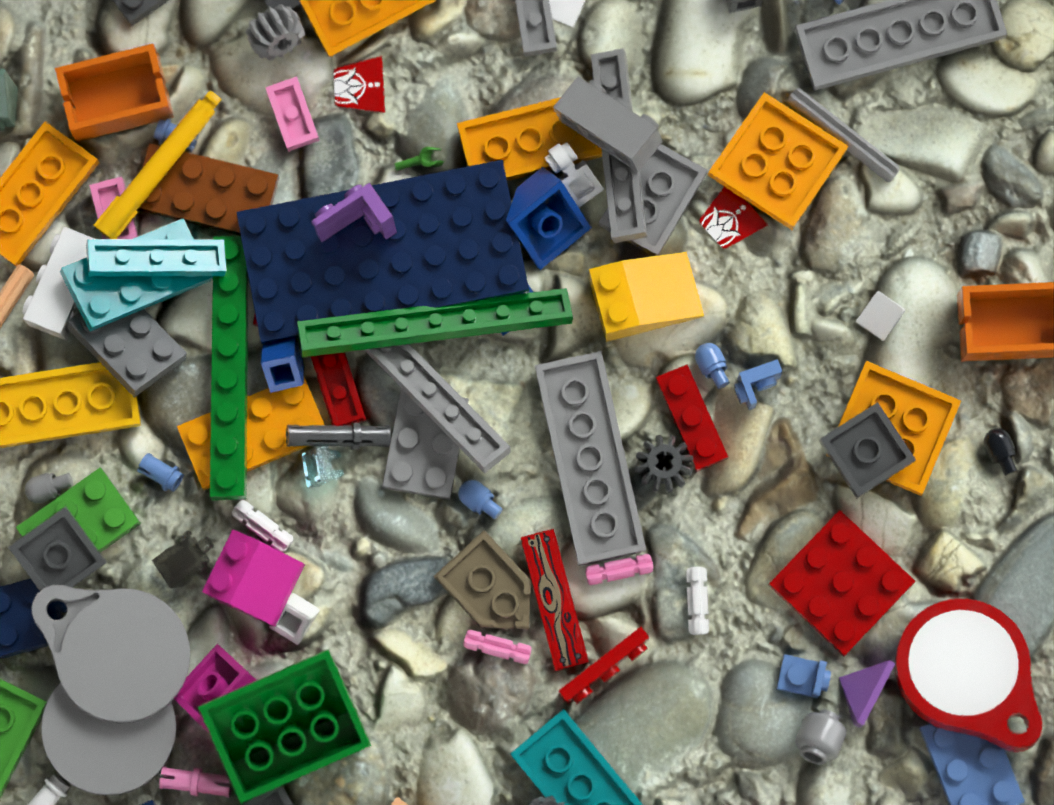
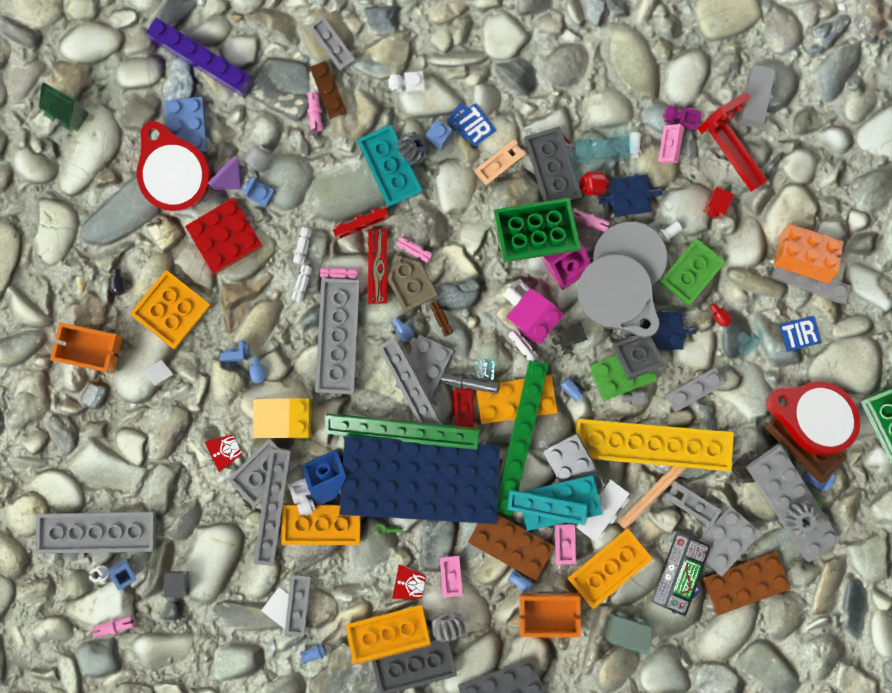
camera: 170 degrees left, 5 degrees up
yellow piece [93,91,221,239] -> none
blue brick [261,337,305,393] -> none
medium lavender bracket [312,183,397,242] -> none
light grey brick [553,76,663,172] -> none
dark grey gear [635,435,693,493] -> none
red plate [656,364,728,472] -> none
light orange plate [708,92,849,230] -> none
light grey axle [787,88,900,182] -> none
dark grey plate [819,402,916,498] -> none
none -> white axle [292,265,312,302]
none -> reddish brown axle [429,300,453,337]

